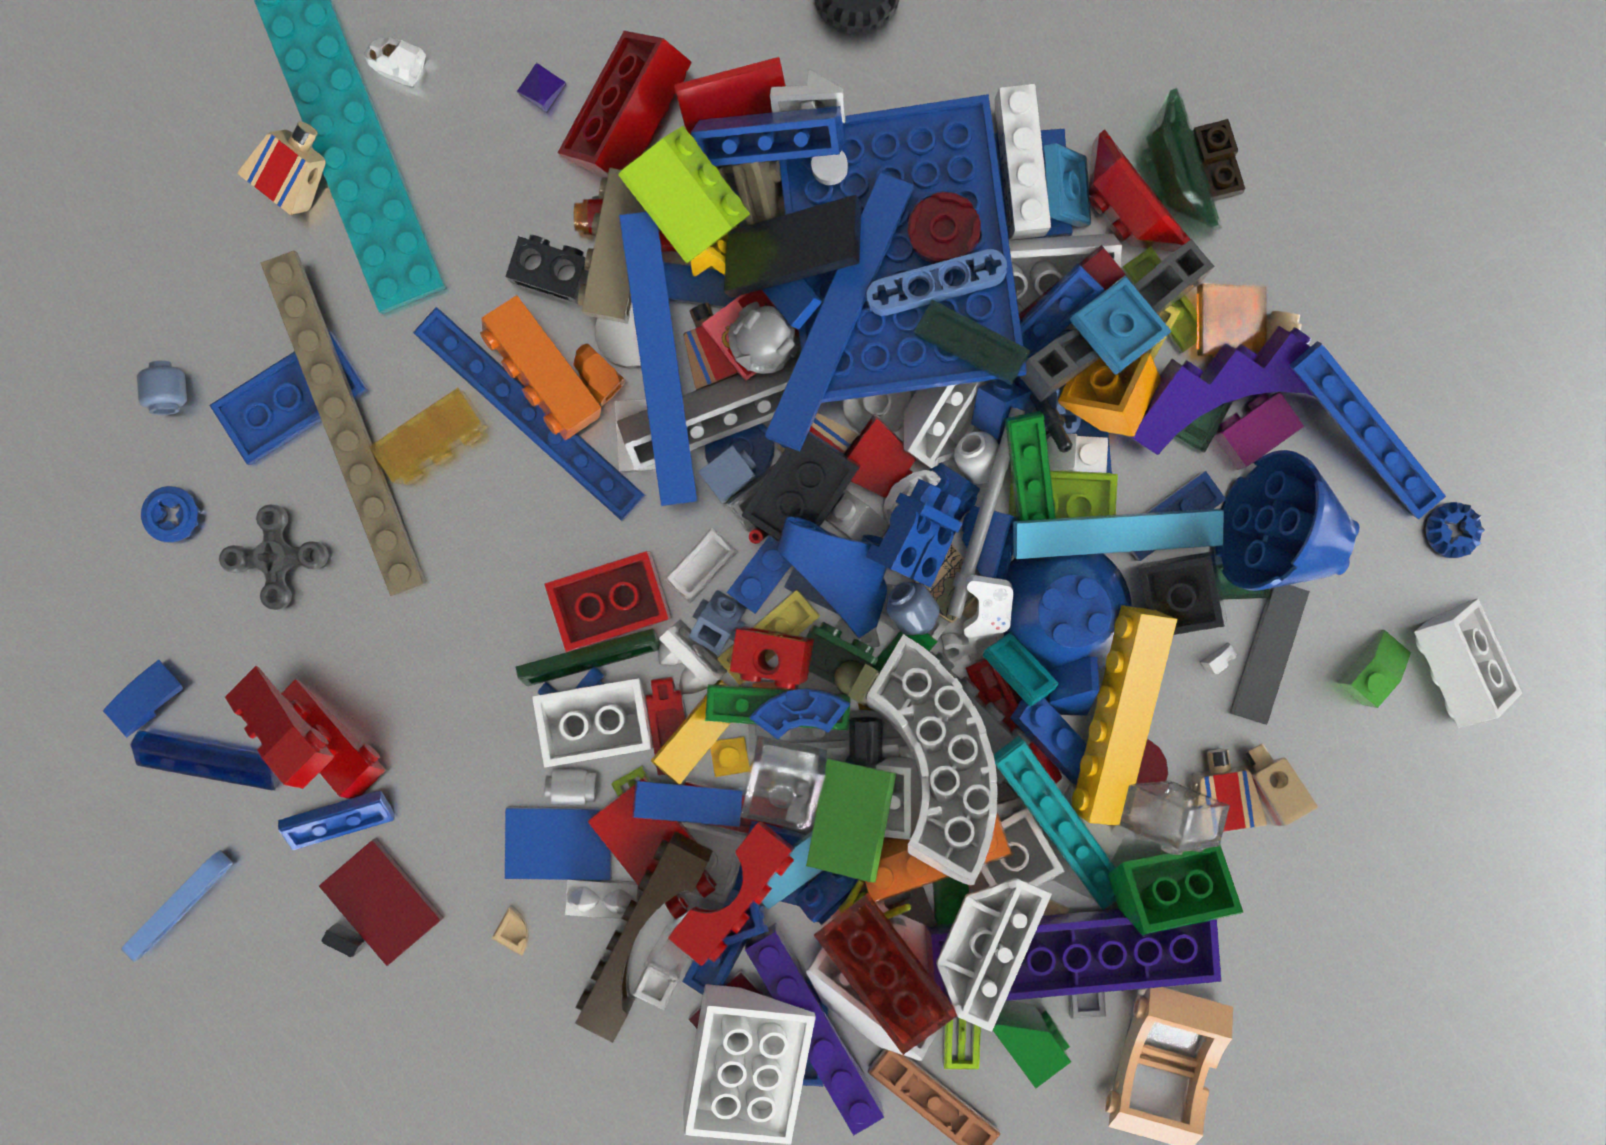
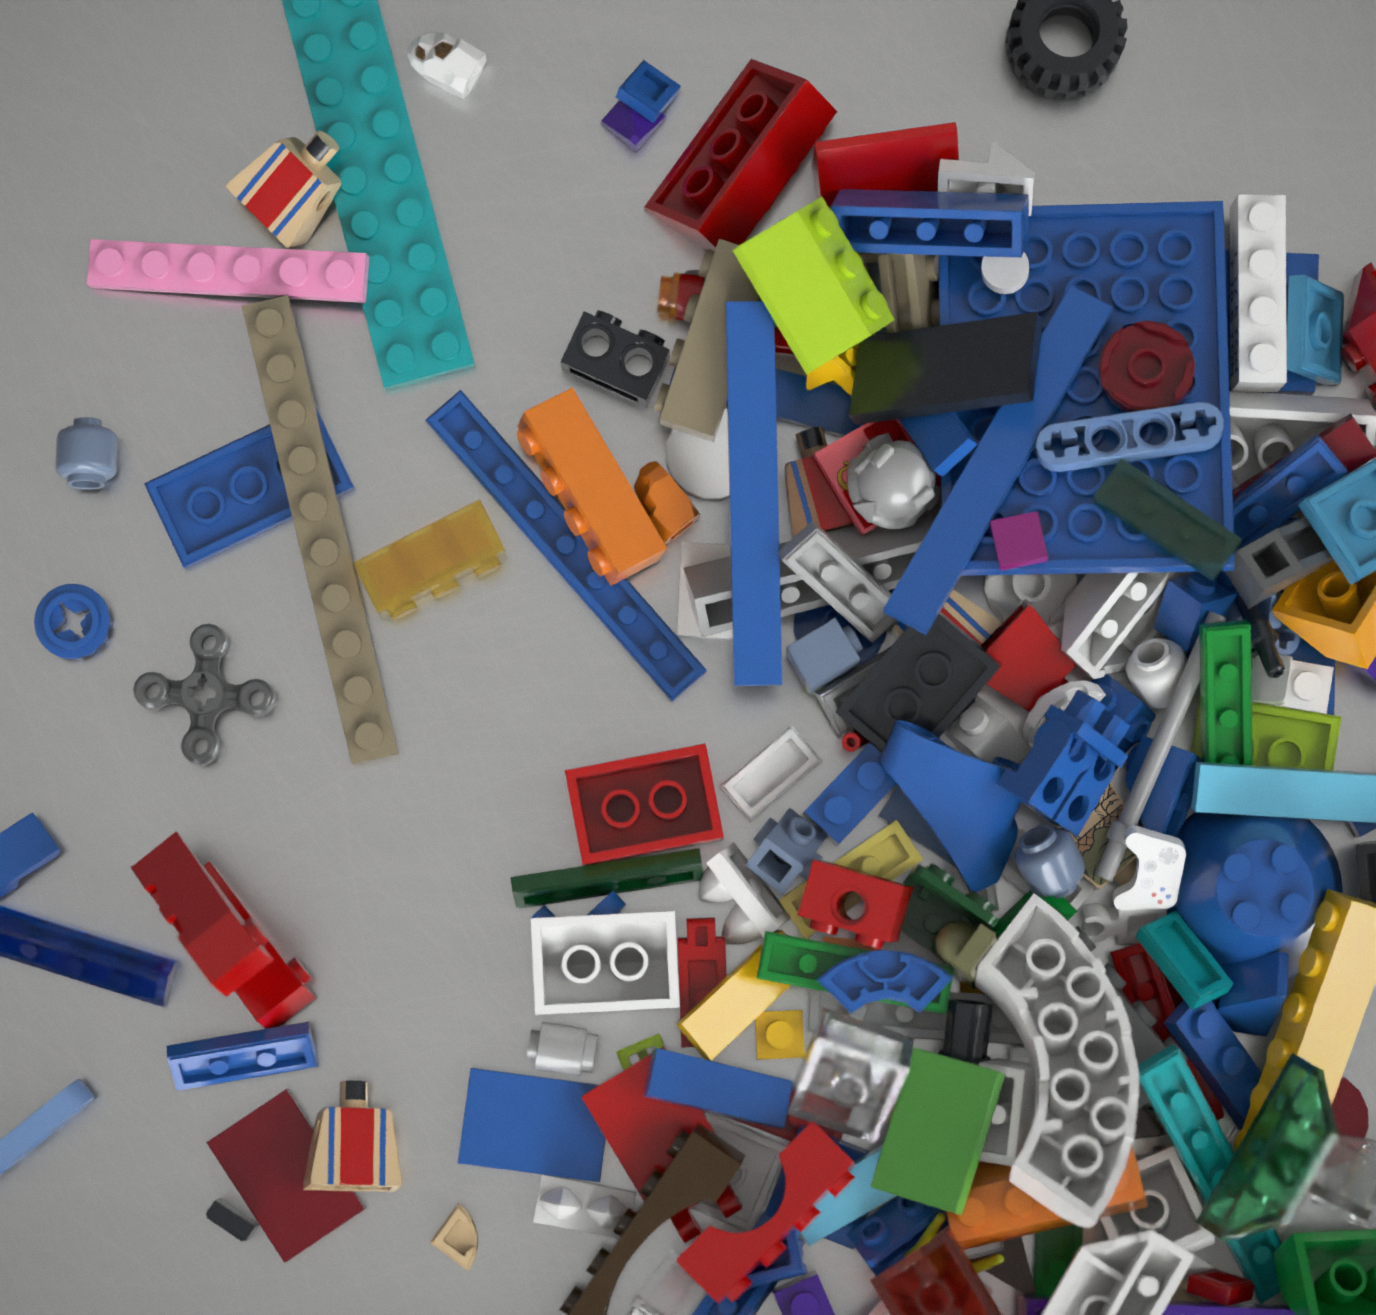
camera: 10 degrees right, 5 degrees down
none -> bright pink plate [87,239,369,303]
none -> torso [303,1080,402,1192]
none -> blue tile [615,60,681,123]
none -> light grey tile [777,520,897,643]
none -> magenta tile [990,511,1048,571]
none -> red tile [1186,1269,1255,1306]
none -> clear green wedge [1196,1053,1339,1242]

